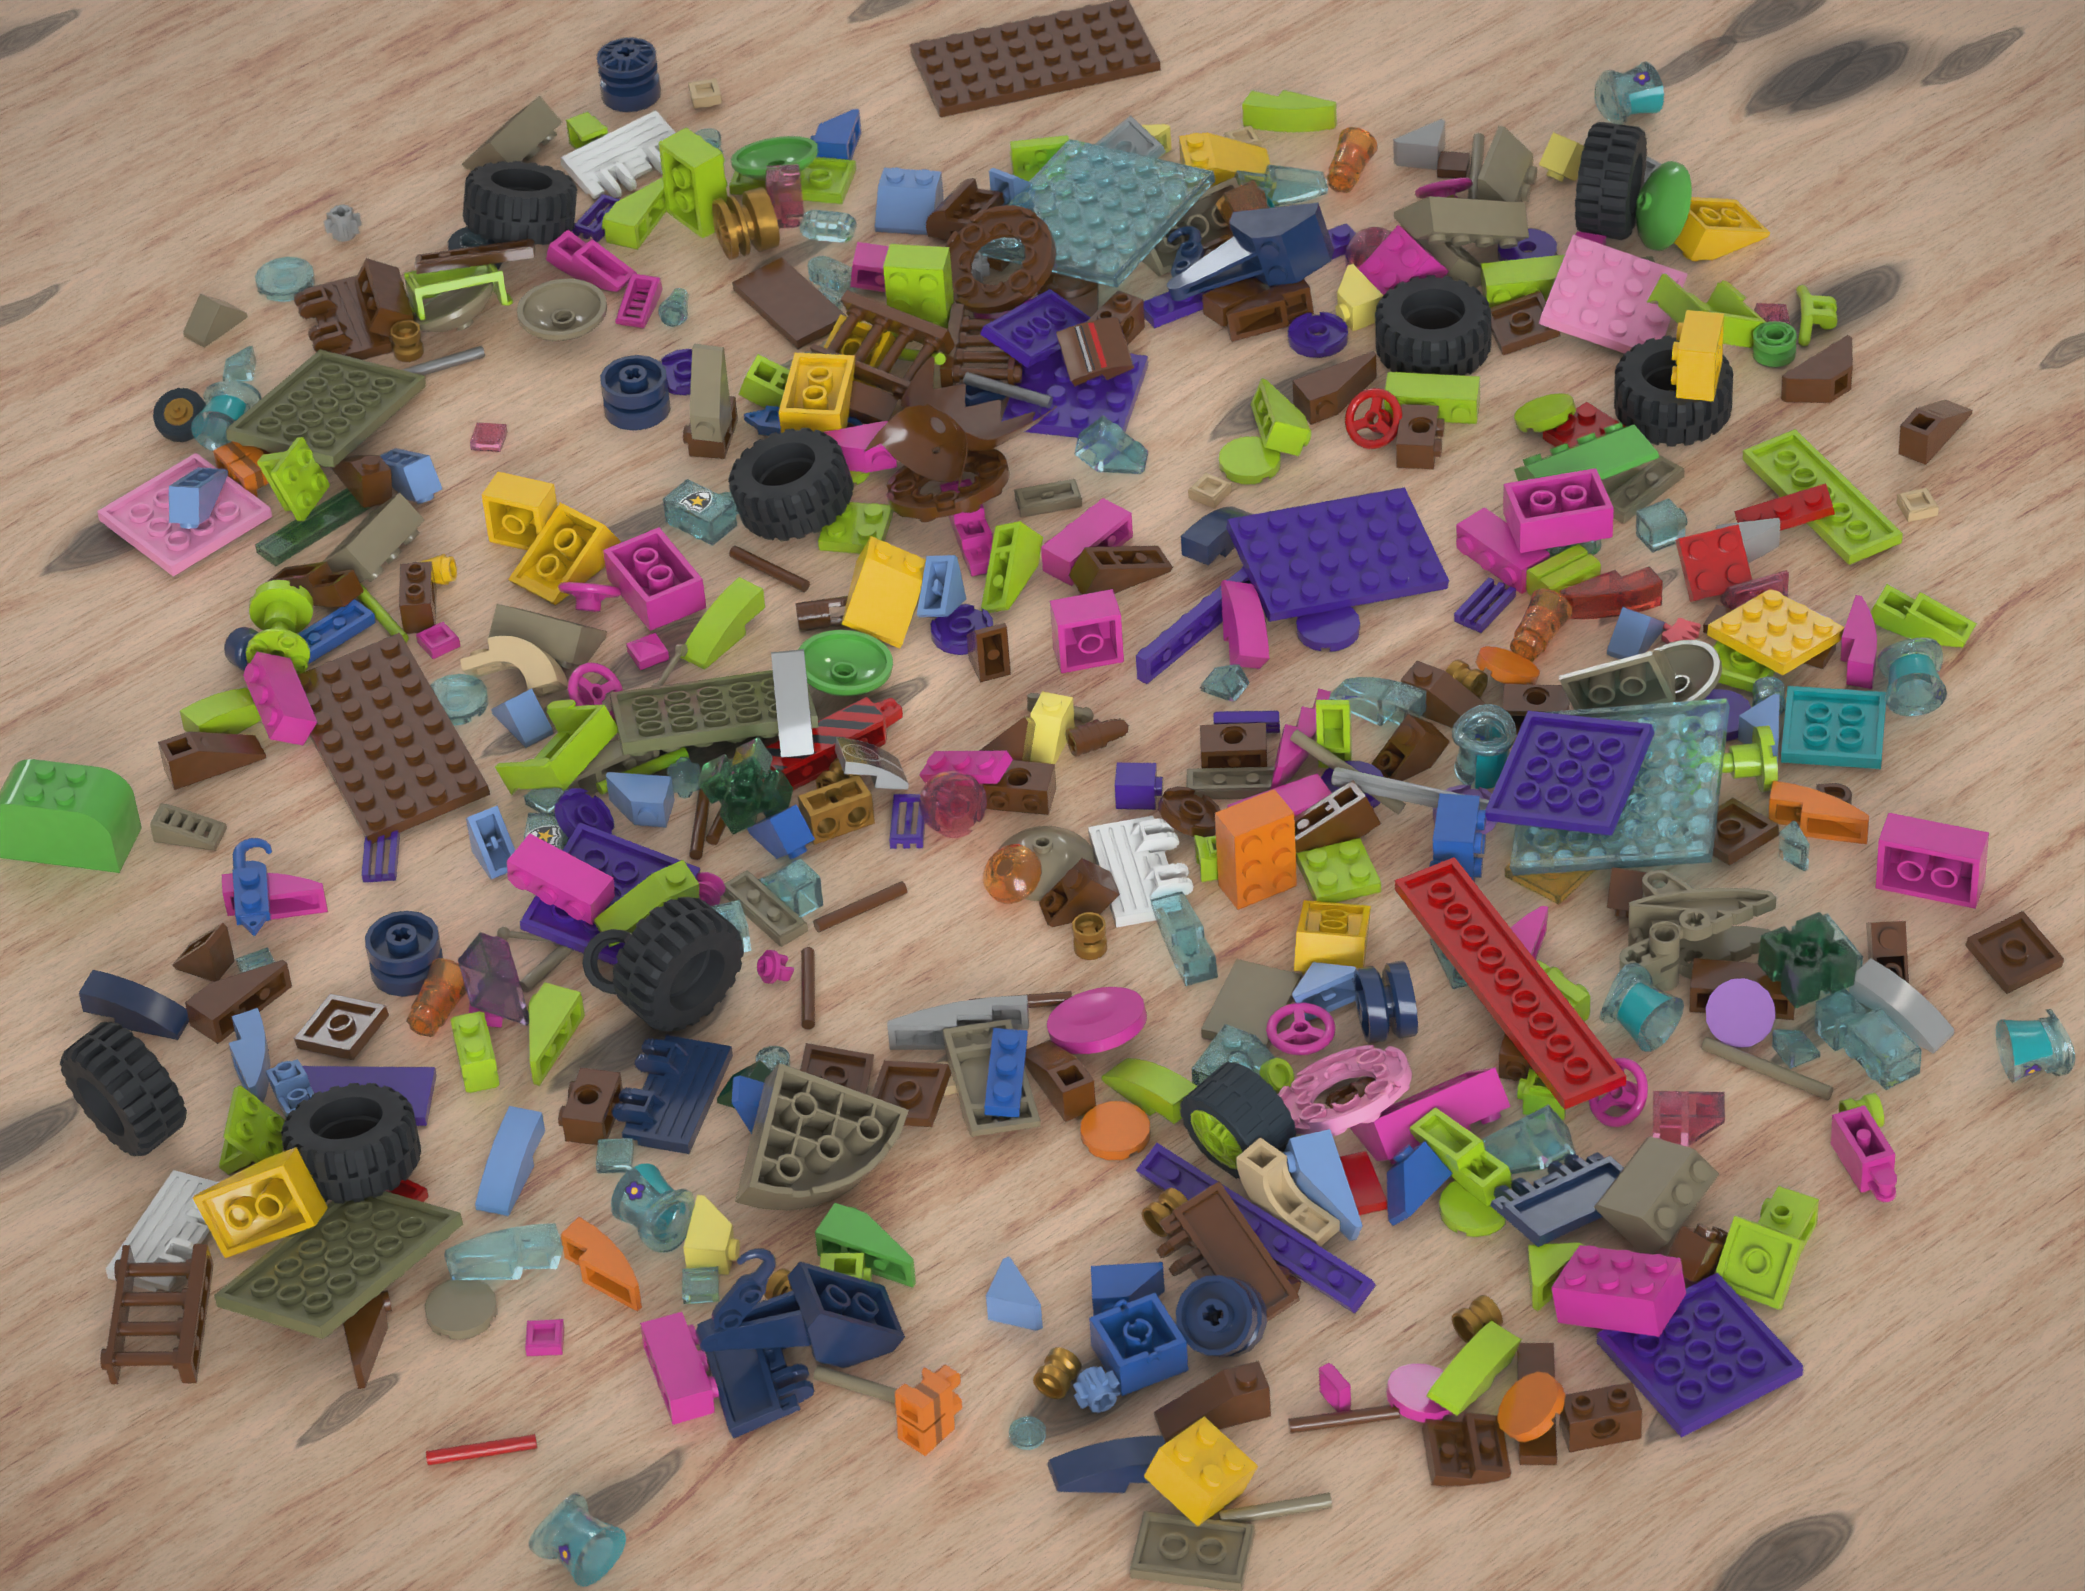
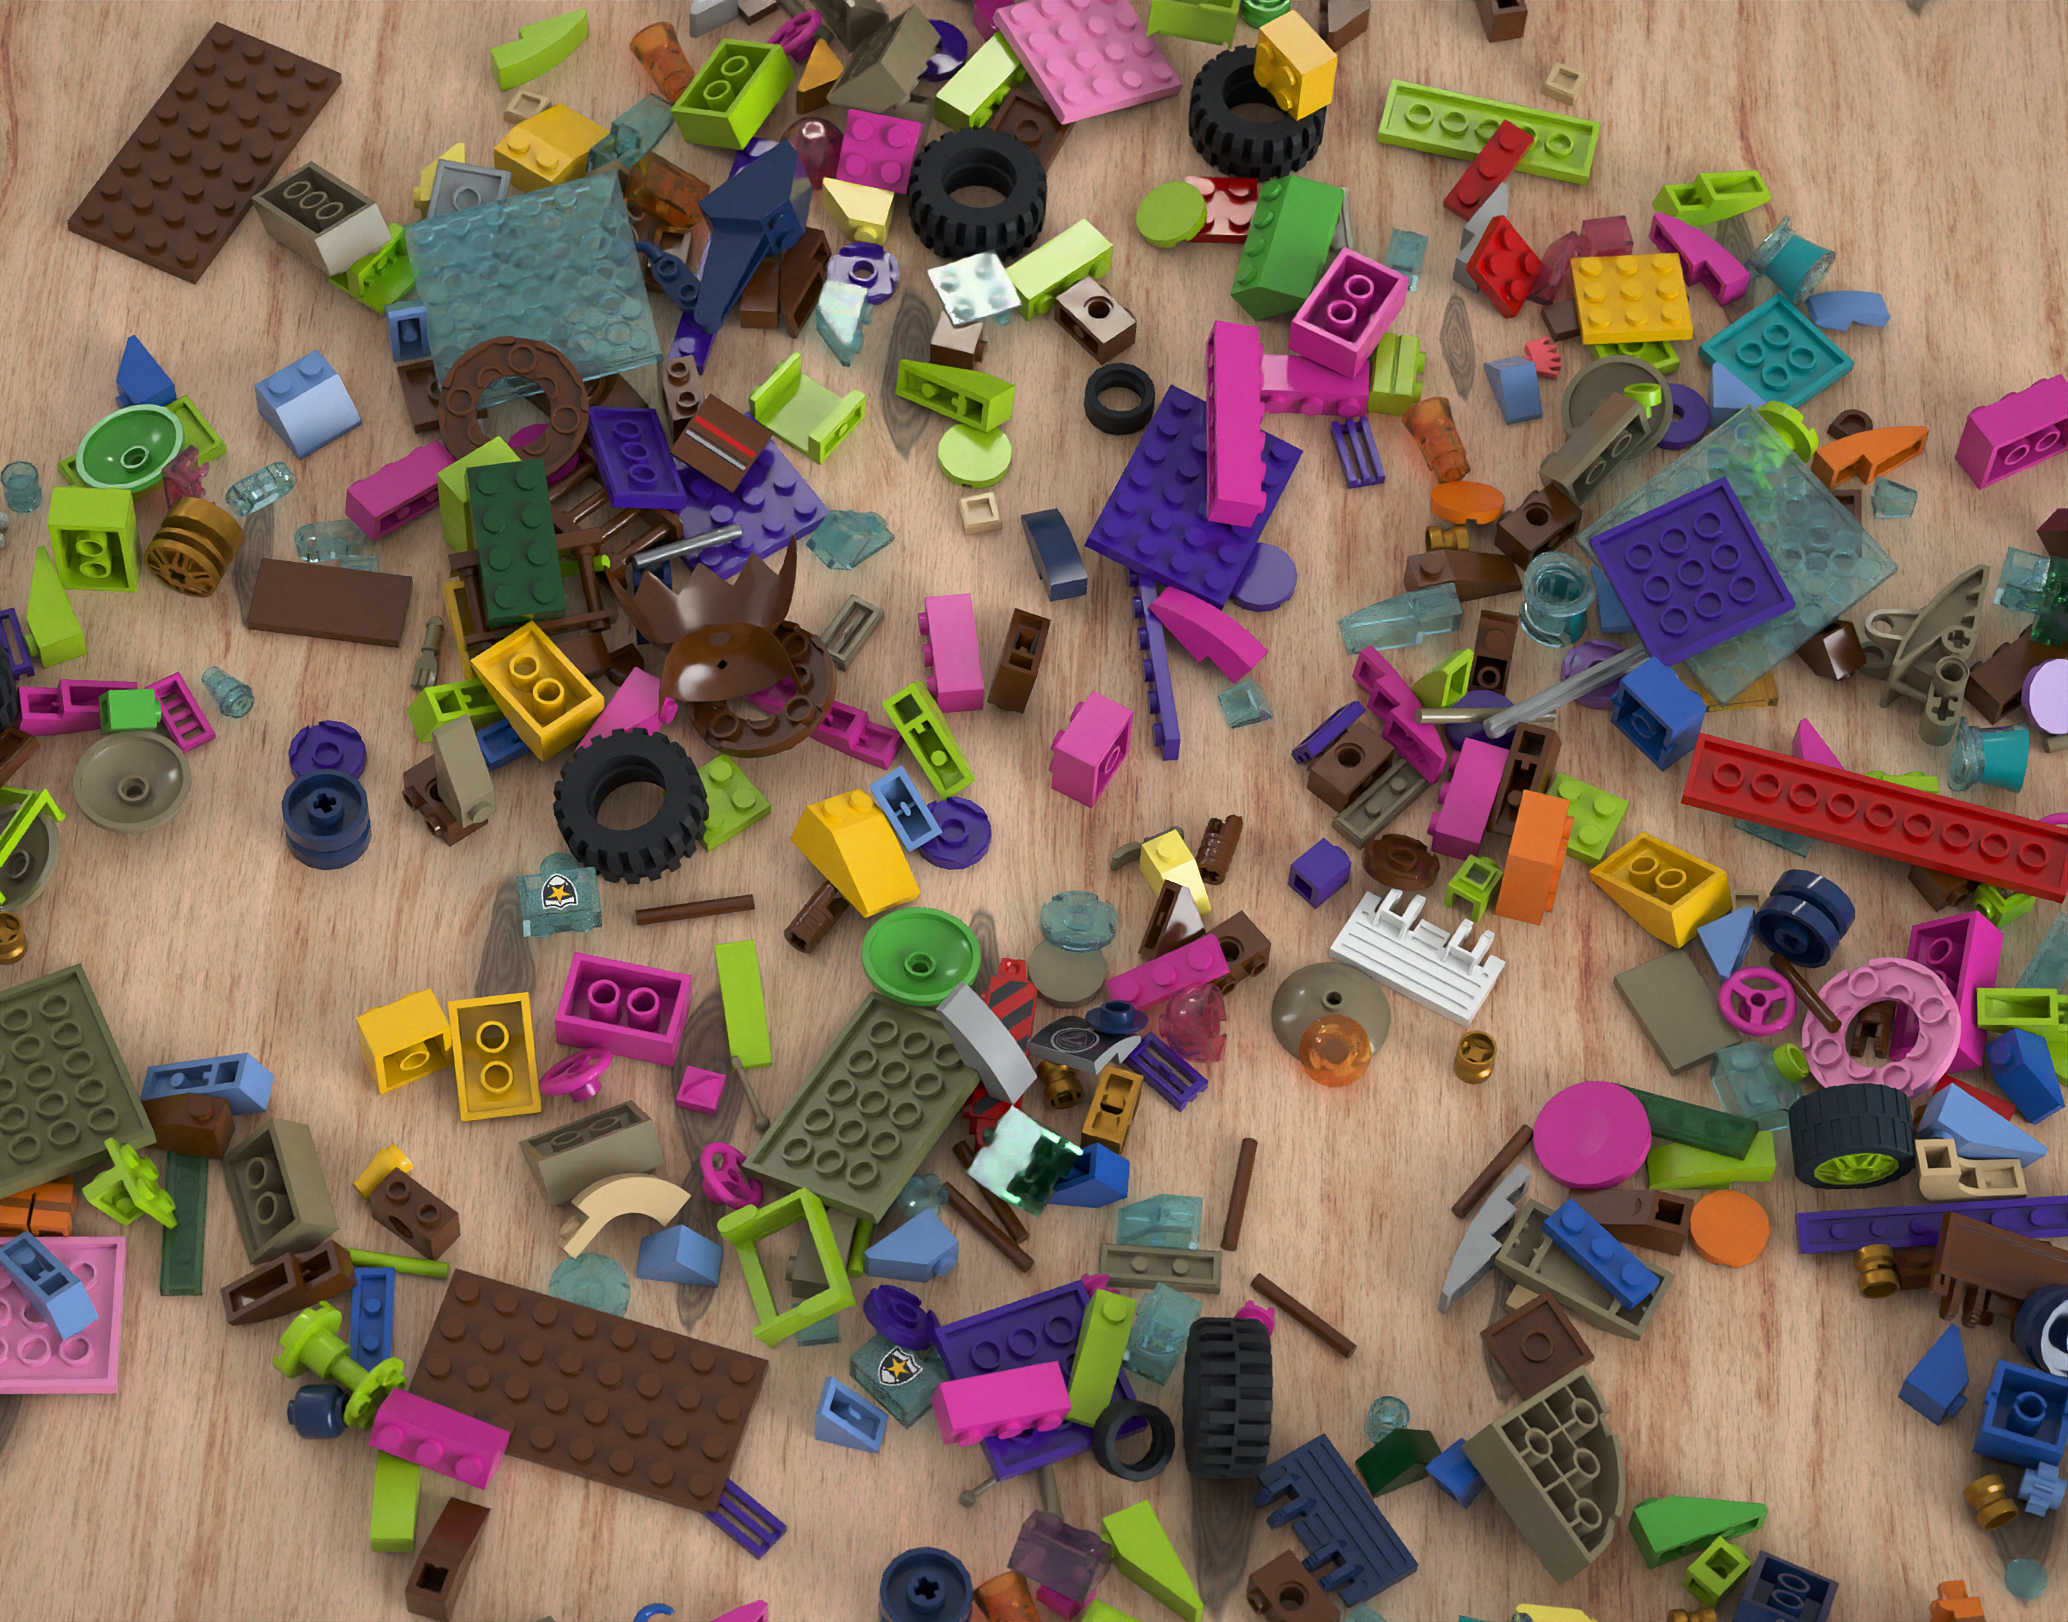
camera: 55 degrees left, 15 degrees up
flat silver bar [402,346,485,376] -> none
dark pink tile [416,622,460,659] -> none
clear pink tile [470,422,508,452] -> none
reddish brown plate [800,1043,874,1095] -> none
reddish brown brick [926,178,1005,240] -> none
reddish brown slope [967,623,1011,683] -> none
medium blue slope [986,1256,1043,1331] -> none
reddish brown slope [1039,858,1120,927] -> none
clear light blue slope [1150,891,1218,986] -> none
red piece [1345,388,1403,449] -> none
clear red slope [1559,566,1663,619] -> none
clear light blue wheel [1752,677,1785,715] -> none
none -> bright green brick [99,689,161,735]
none -> dark tan brick [251,161,392,276]
none -> dark green brick [464,458,566,628]
none -> lime brick [670,38,796,150]
none -> lime panel [748,351,866,465]
none -> clear light blue slope [816,279,873,367]
none -> clear light blue hinge [927,249,1023,328]
none -> dark tan tile [1028,934,1106,1009]
none -> clear light blue tile [1039,890,1118,953]
none -> black tyre [1084,363,1155,435]
none -> dark blue piece [1085,1000,1149,1034]
none -> dark pink brick [1206,320,1266,528]
none -> clear pink brick [1575,215,1634,257]
none -> clear green tile [1611,1082,1759,1161]
none -> lime tile [1623,383,1662,418]
none -> reddish brown bar [1769,953,1842,1033]
none -> medium blue slope [1805,291,1890,332]

